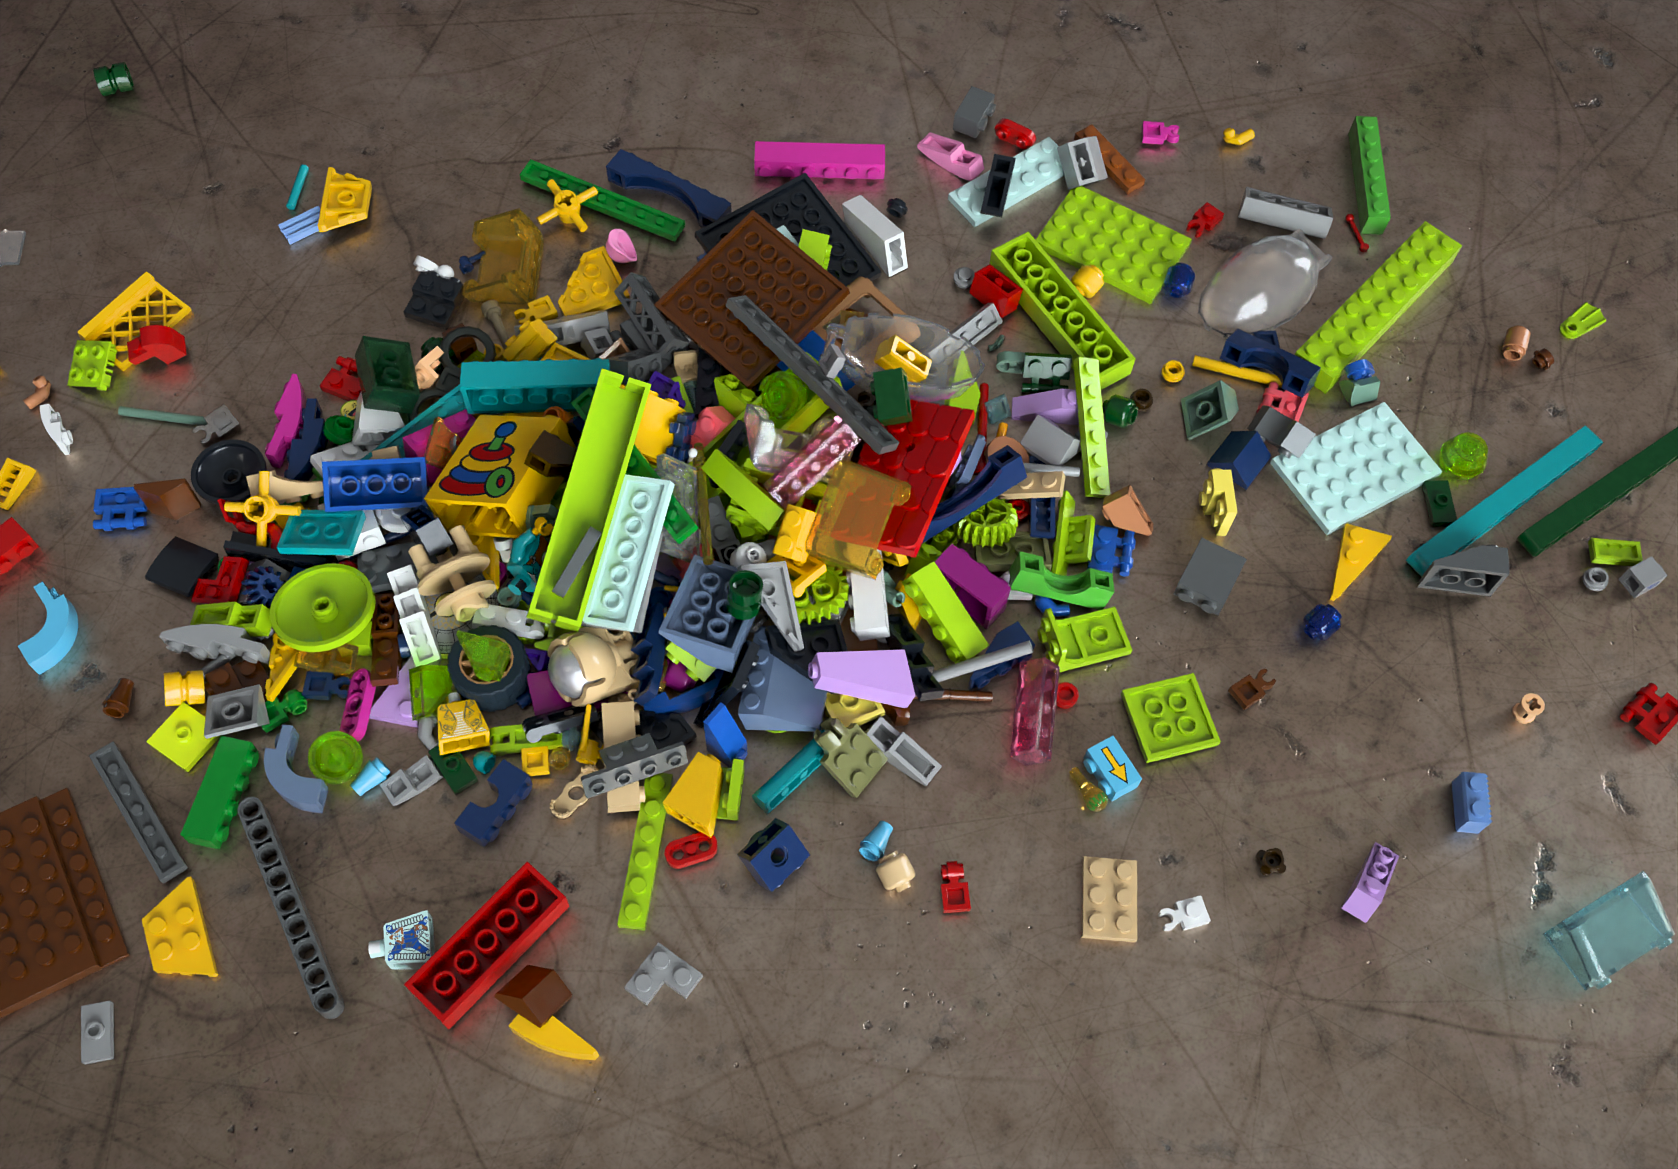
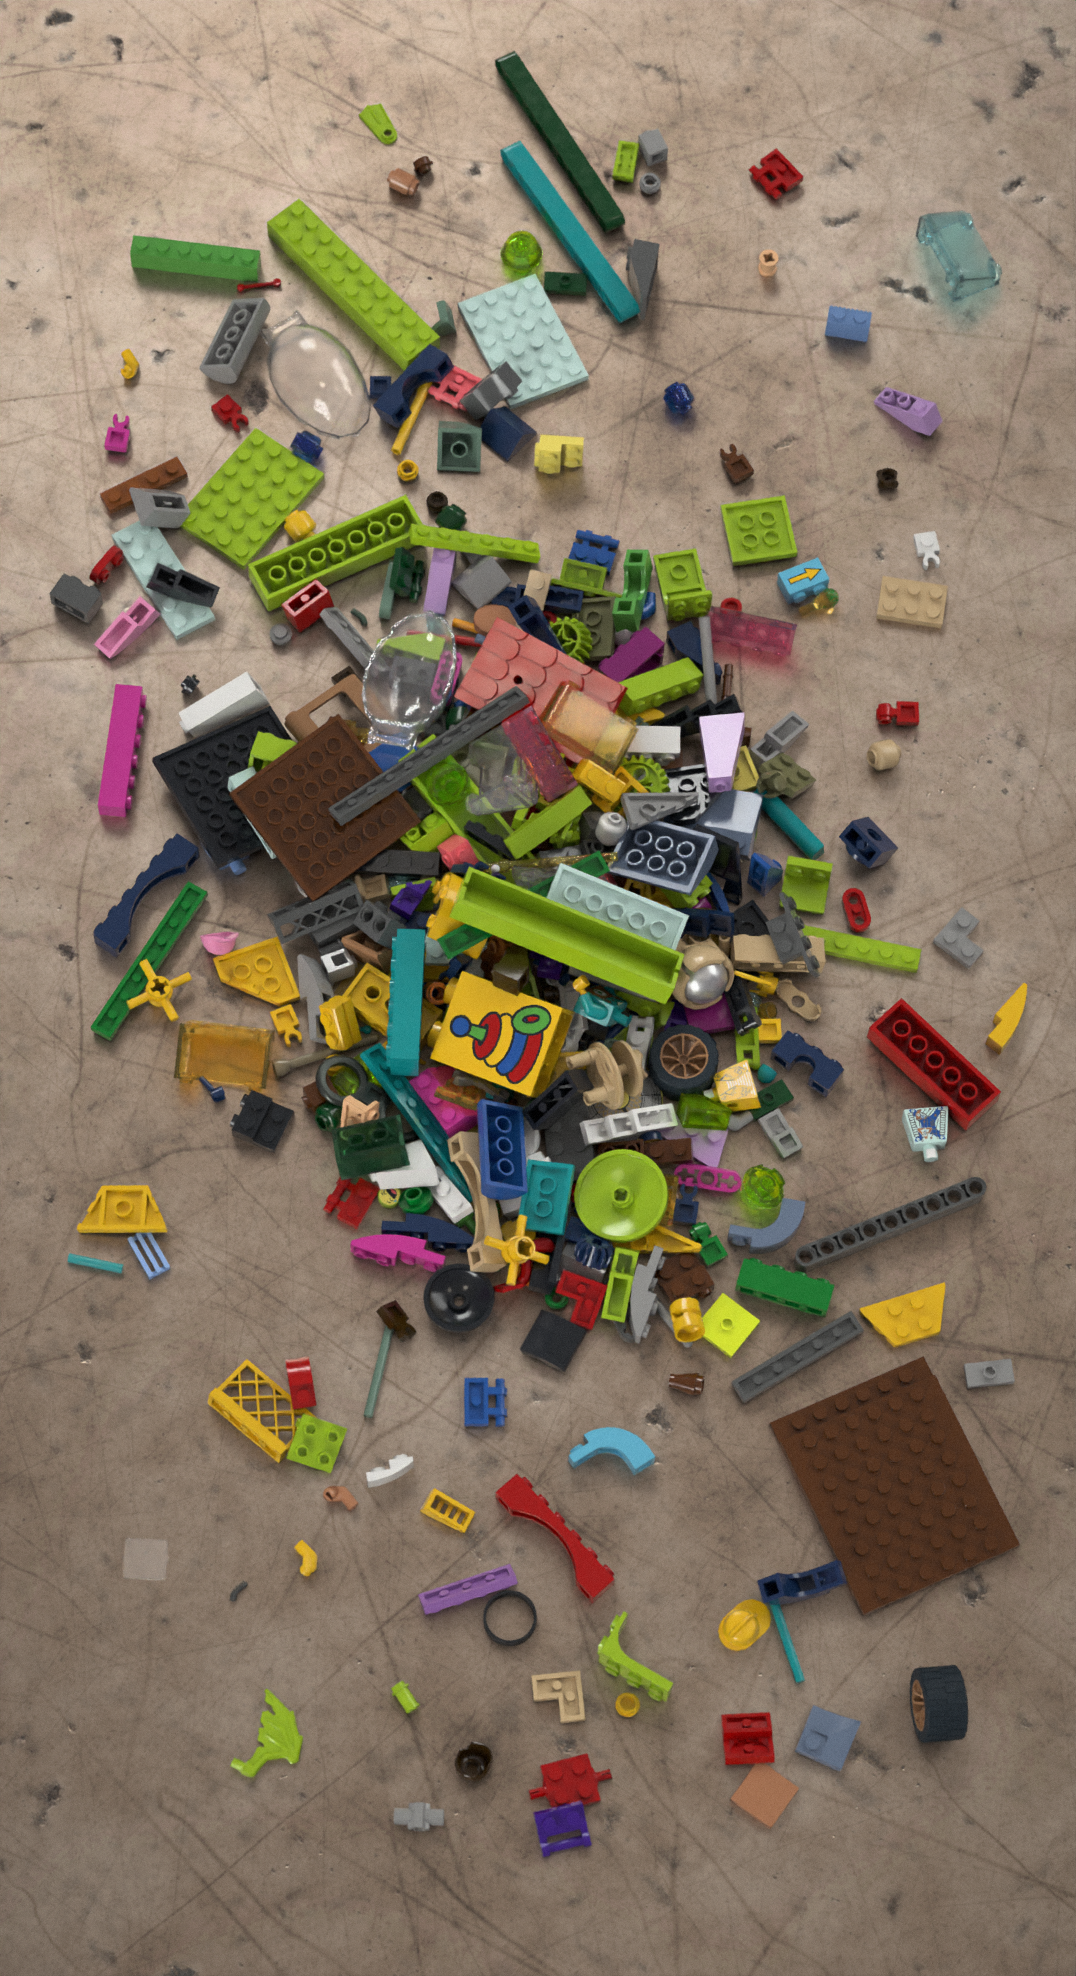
camera: 85 degrees left, 5 degrees up
reddish brown slope [134,478,201,521] -> none
light grey slope [204,684,270,739] -> none
medium azure cone [350,757,391,796] -> none
white plate [413,255,454,280] -> none
clear neon green slope [456,630,511,681] -> none
reddish brown slope [494,965,572,1028] -> none
sand green tile [526,504,559,530] -> none
dark grey beam [552,526,602,598] -> none
yellow slope [663,752,724,838] -> none
dark green wheel [726,570,763,620] -> none
light grey plate [818,343,846,379] -> none
medium azure cone [859,821,893,862] -> none
dark green brick [870,367,912,426] -> none
yellow brick [874,335,932,387] -> none
light grey piece [1023,463,1080,477] -> none
nougat slope [1101,485,1154,536] -> none
dark grey brick [1173,538,1247,615] -> none
yellow wing [1330,524,1392,601] -> none
blue plate [1344,359,1375,381] -> none

